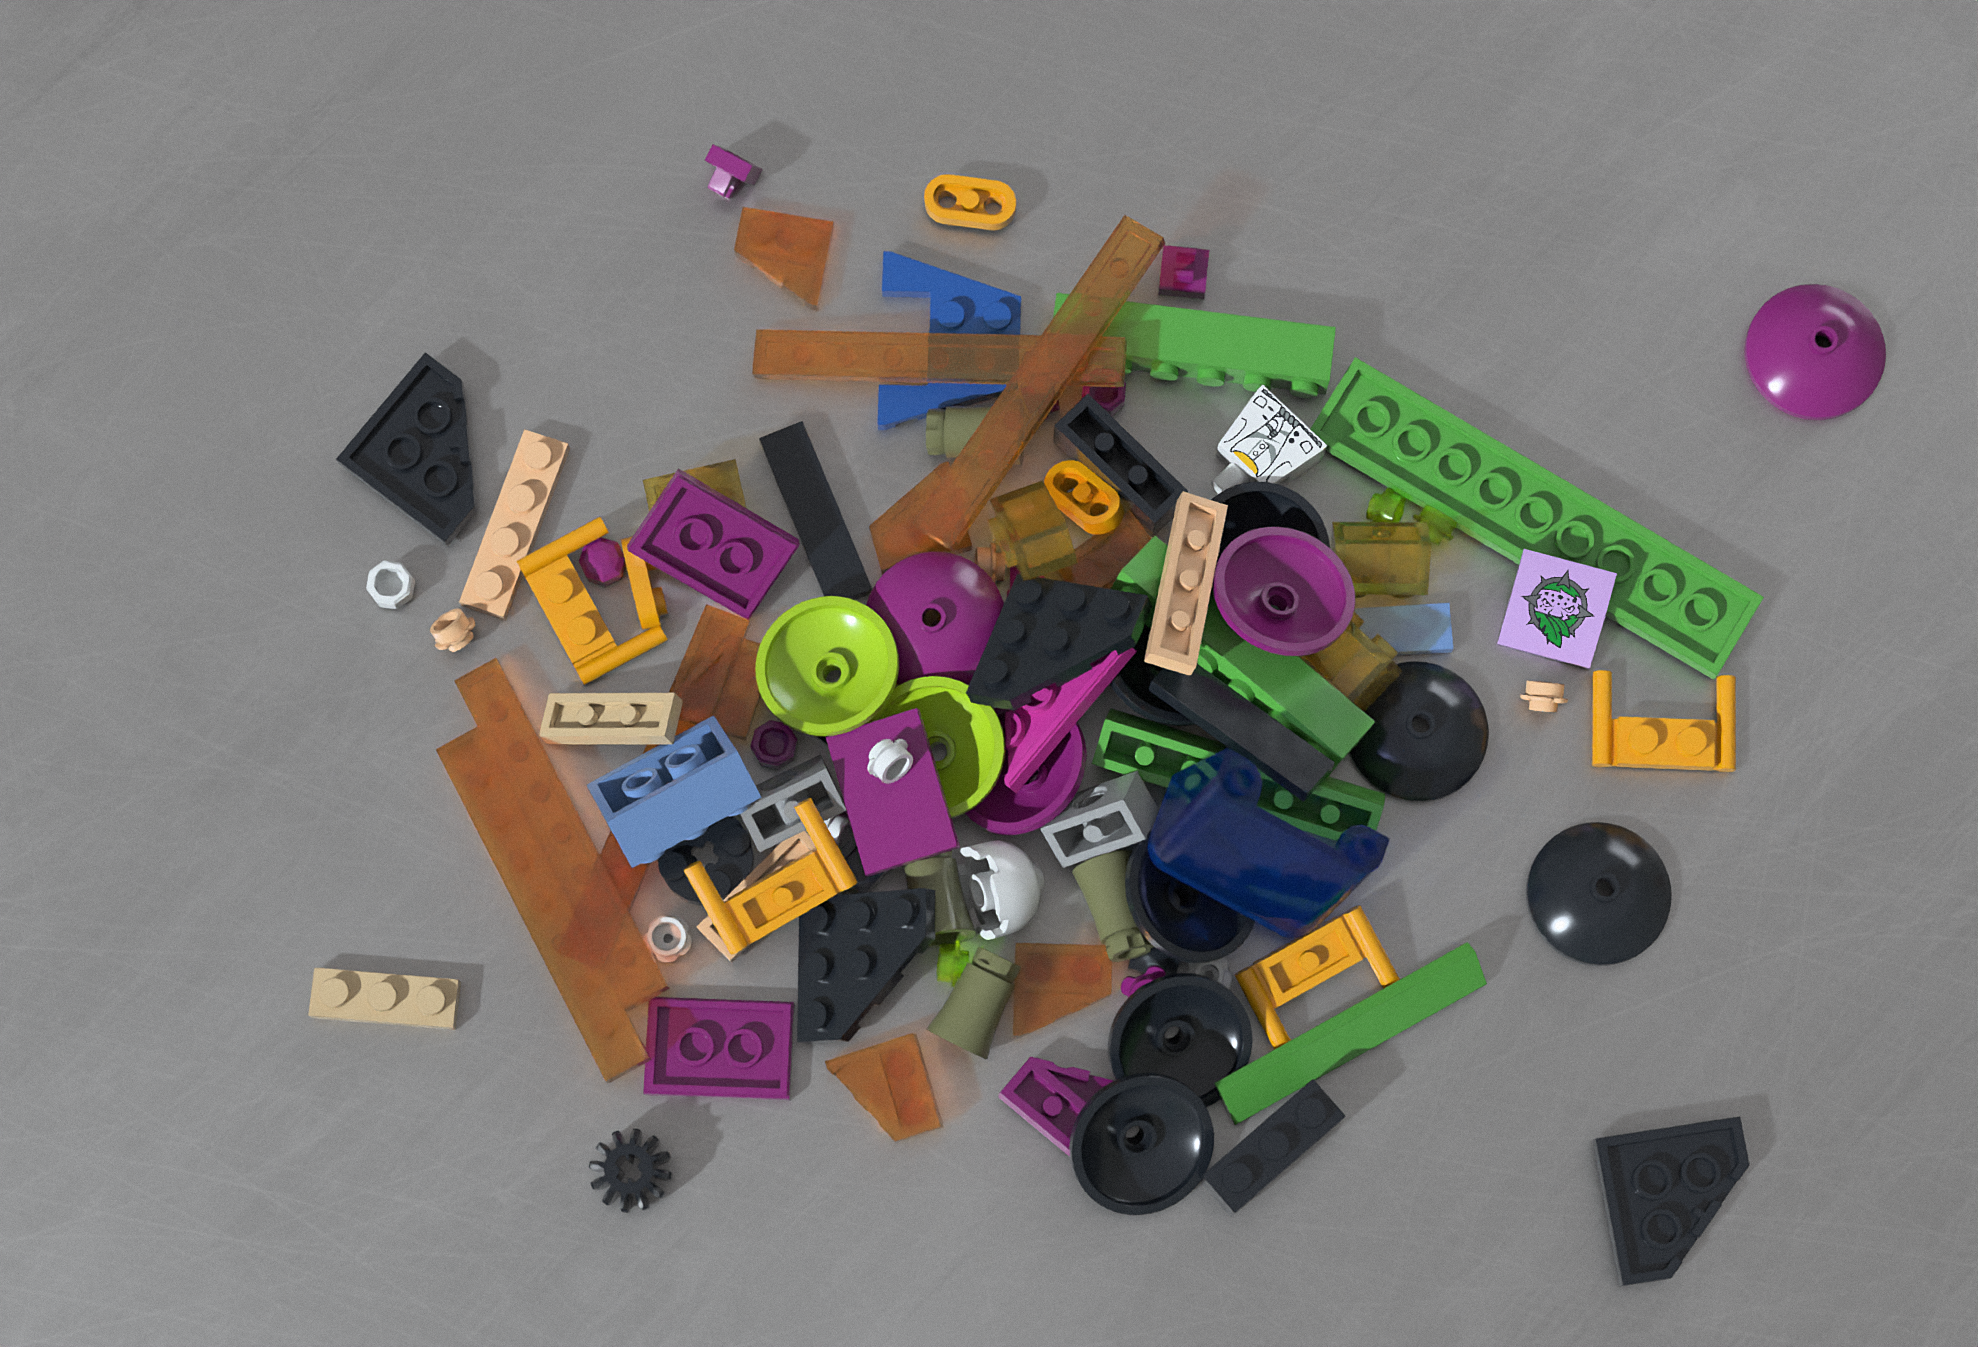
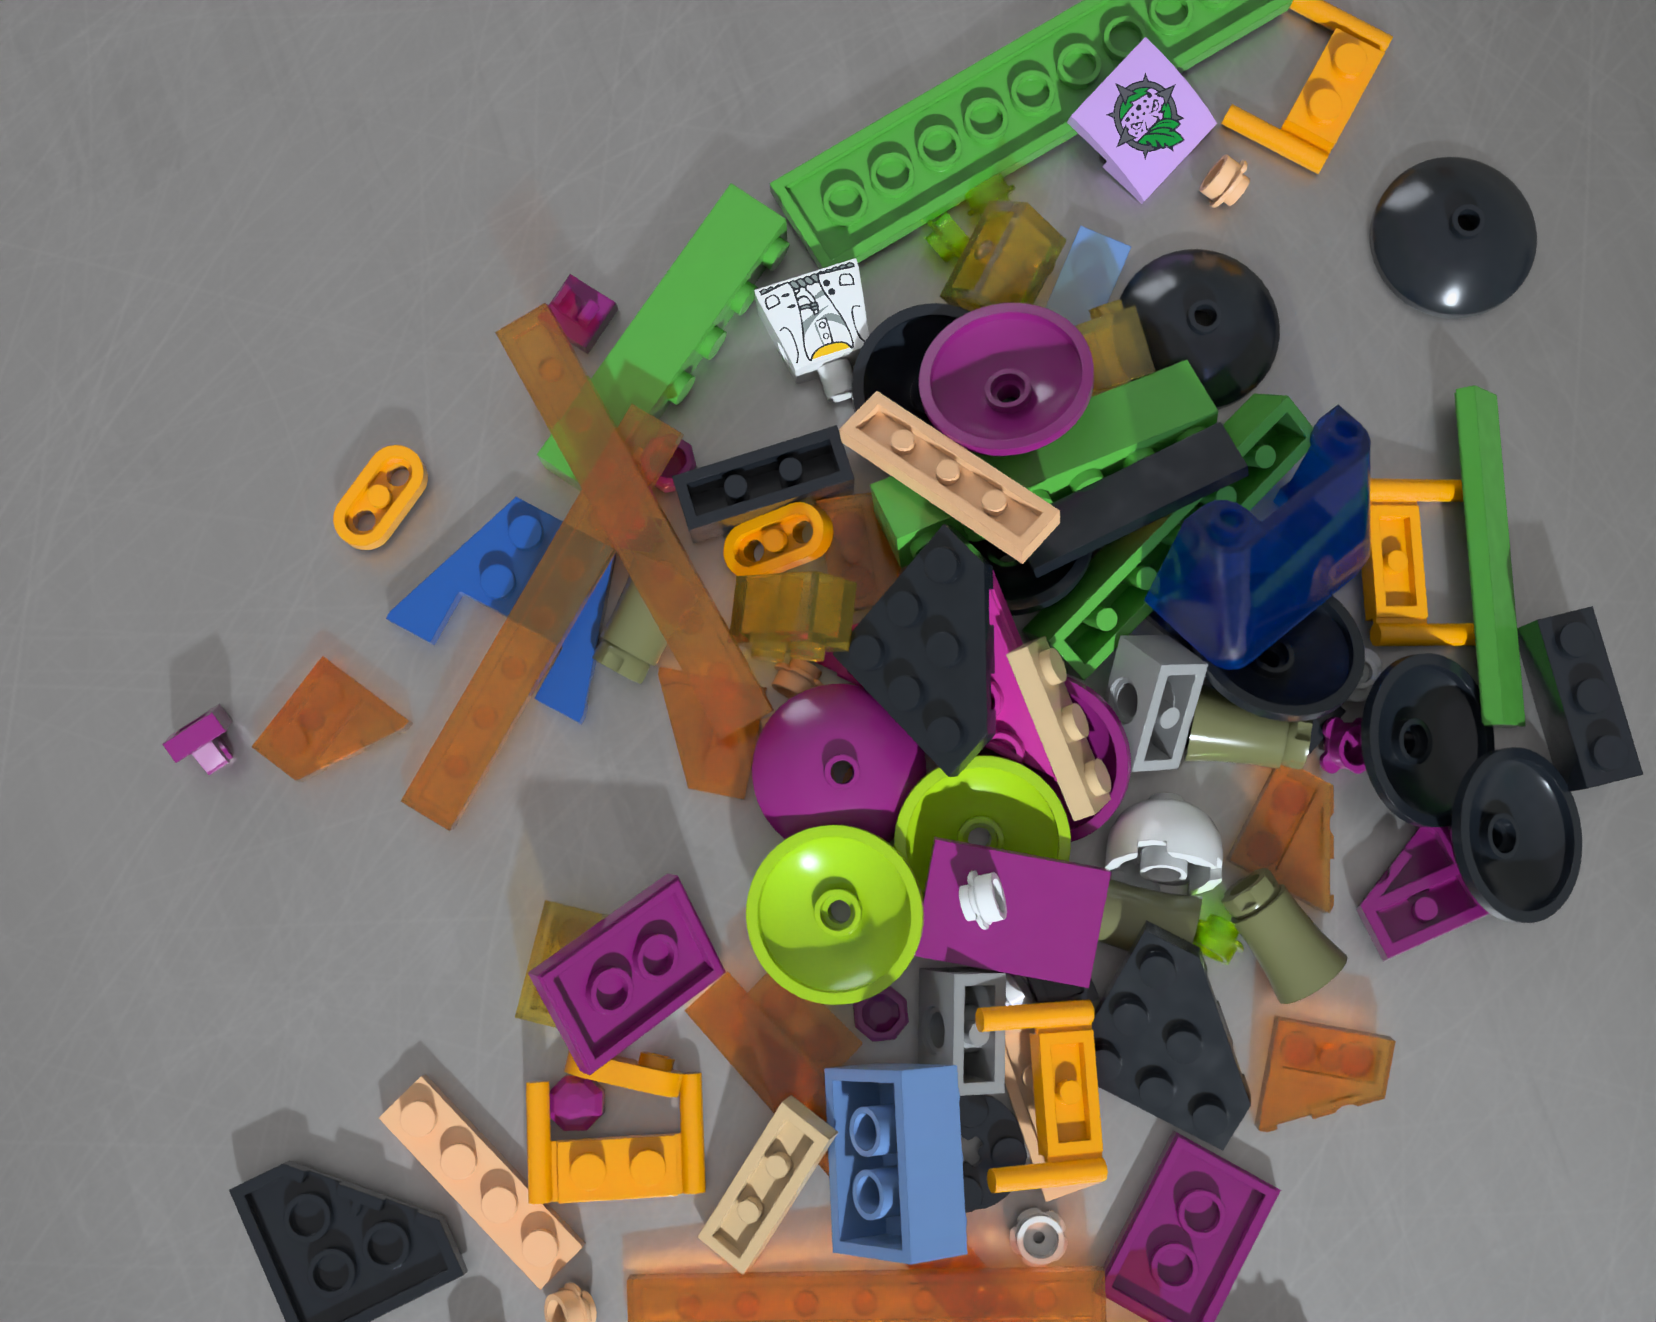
camera: 65 degrees left, 5 degrees up
black tile [759,421,872,600] -> none
none -> tan plate [1006,636,1111,821]

